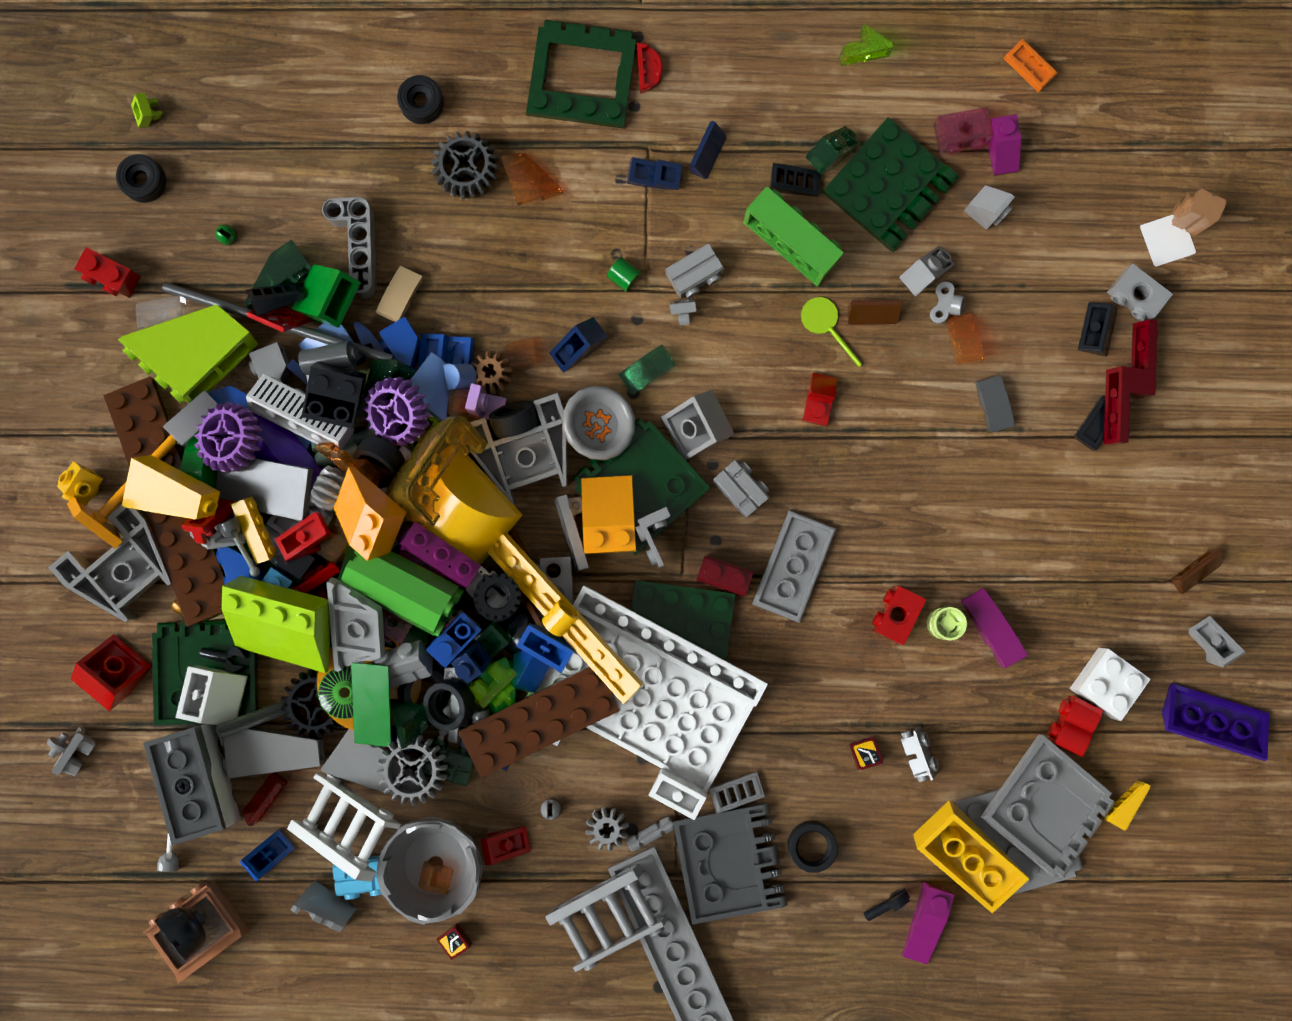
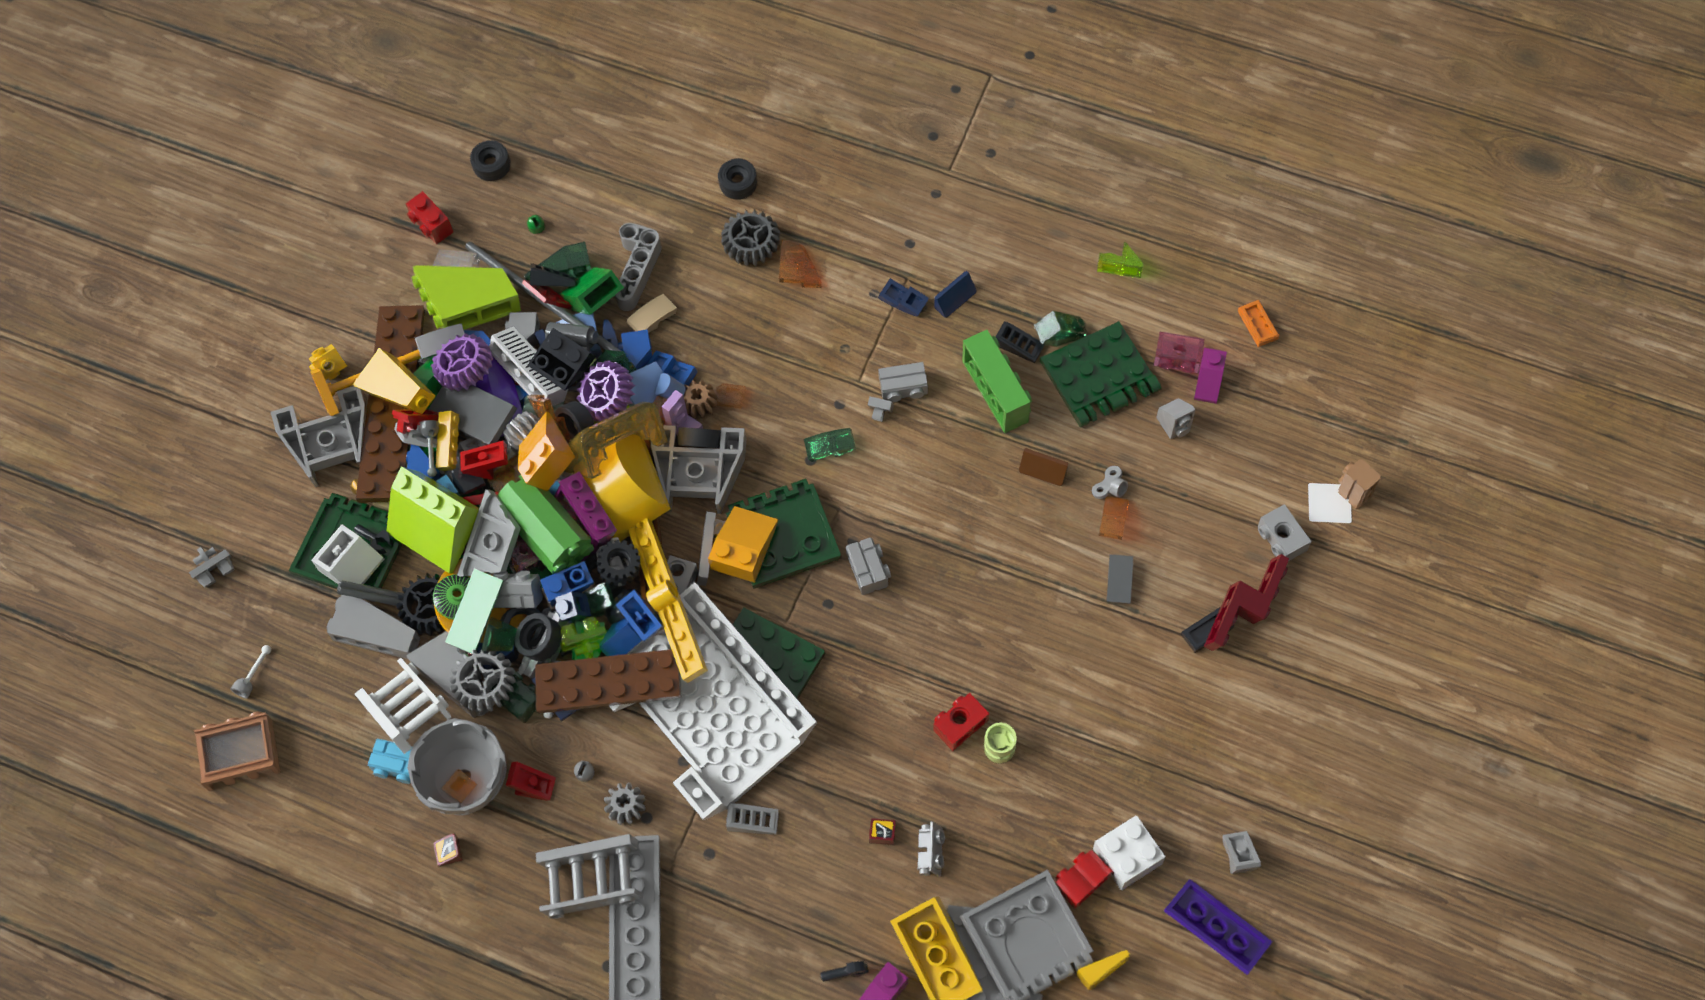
camera: 25 degrees right, 20 degrees down
red slope [71,634,152,711] -> none
lime tile [131,93,162,128] -> none
dark grey piece [143,724,242,846] -> none
black cylinder [155,907,206,962] -> none
blue slope [239,829,295,881] -> none
clear red slope [243,772,288,826] -> none
light grey slope [291,881,357,932] -> none
dark green hinge [526,19,636,129] -> none
dark blue slope [549,317,608,373] -> none
light grey piece [563,386,635,460] -> none
green brick [607,256,641,292] -> none
light grey axle [626,817,674,852] -> none
light grey bracket [635,507,671,568] -> none
red tile [637,43,663,94] -> none
light grey slope [661,390,735,460] -> none
dark grey hinge [673,802,788,925] -> none
dark red brick [696,556,753,597] -> none
light grey tile [752,510,836,623] -> none
black tyre [788,821,838,873] -> none
lime piece [801,297,862,367] -> none
red slope [802,373,837,427] -> none
light grey slope [899,246,955,296] -> none
magenta slope [961,588,1028,668] -> none
black slope [1078,302,1117,357] -> none
reddish brown slope [1170,549,1223,594] -> none

